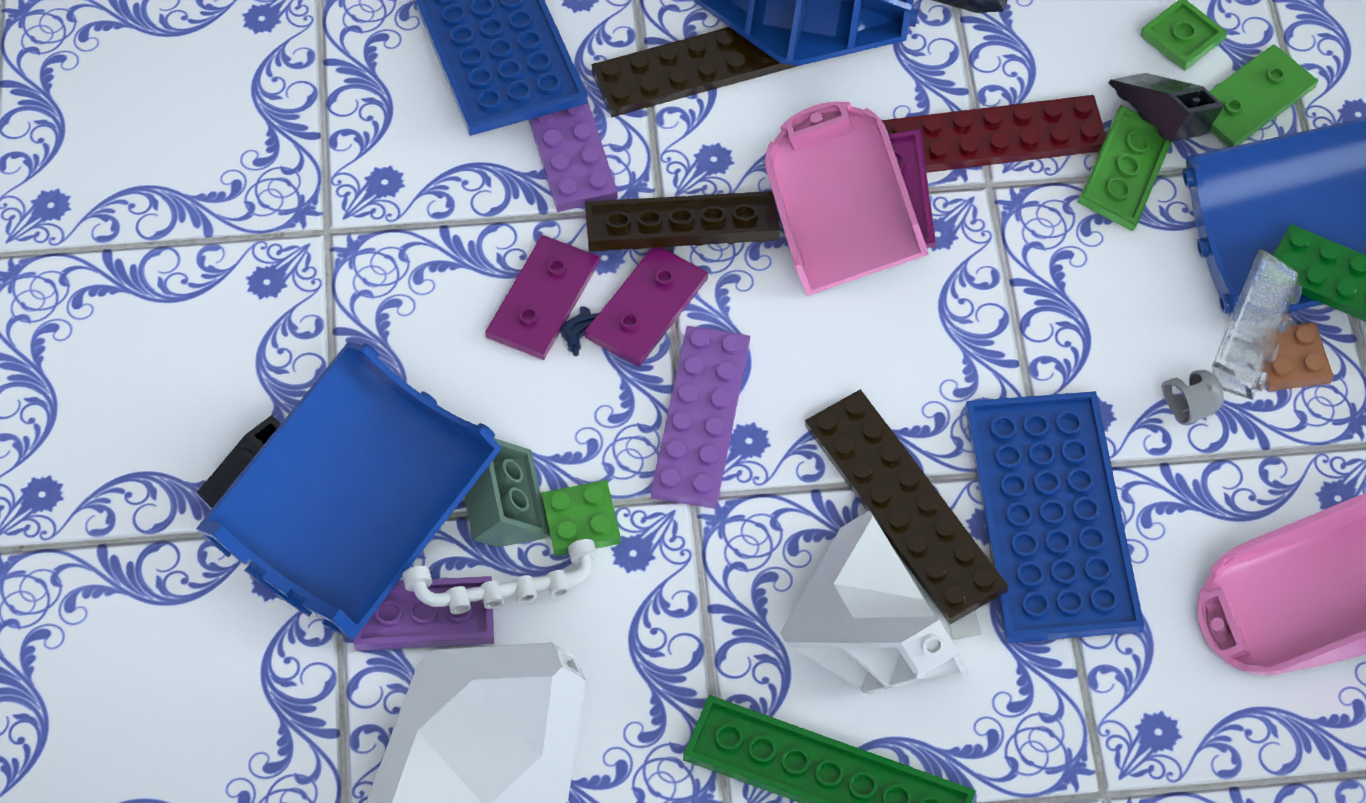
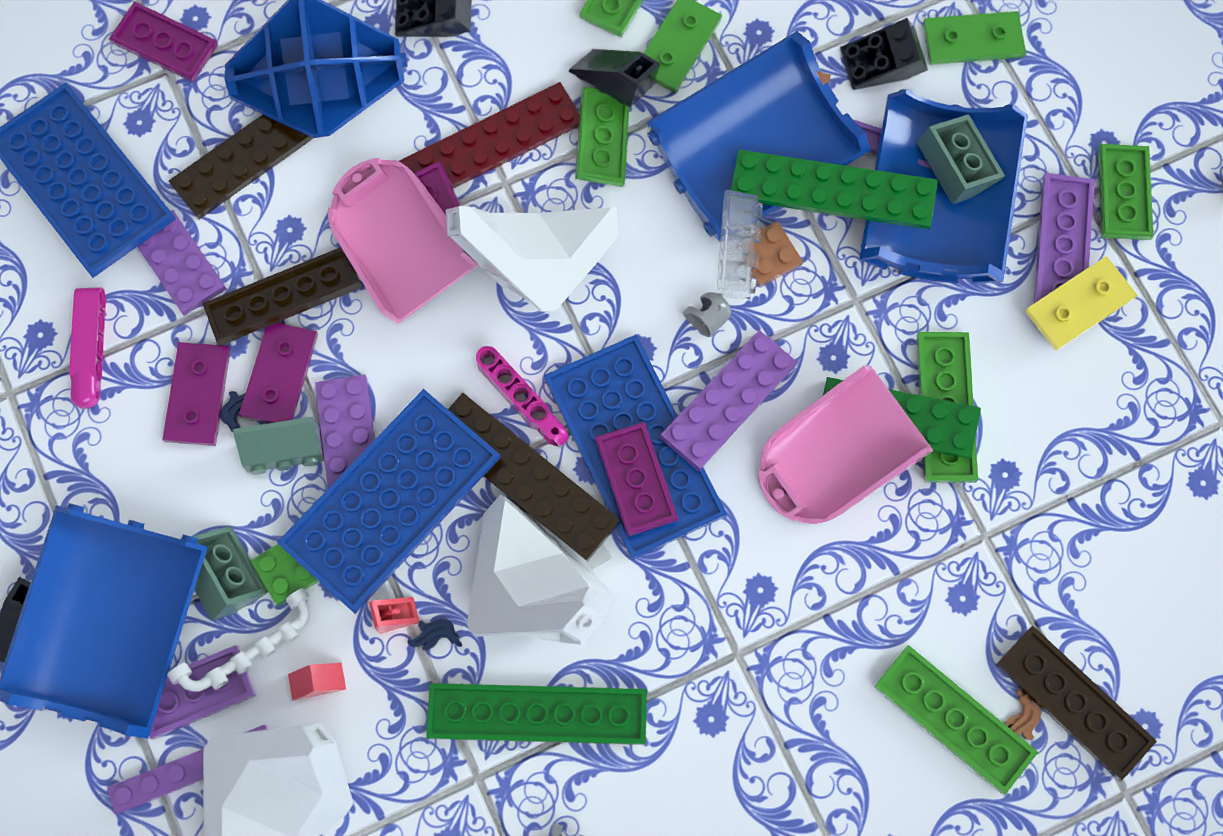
camera: 20 degrees left, 15 degrees up
none -> dark pink piece [69,287,106,409]
none -> medium lavender plate [107,724,268,814]
none -> sand green slope [233,417,324,475]
none -> blue plate [277,388,501,614]
none -> coral slope [288,663,346,701]
none -> coral slope [369,597,419,634]
none -> dark blue piece [407,619,462,651]
none -> white panel [446,206,618,312]
none -> dark pink piece [476,346,568,447]
none -> magenta plate [595,422,678,537]
none -> medium lavender plate [660,330,798,472]

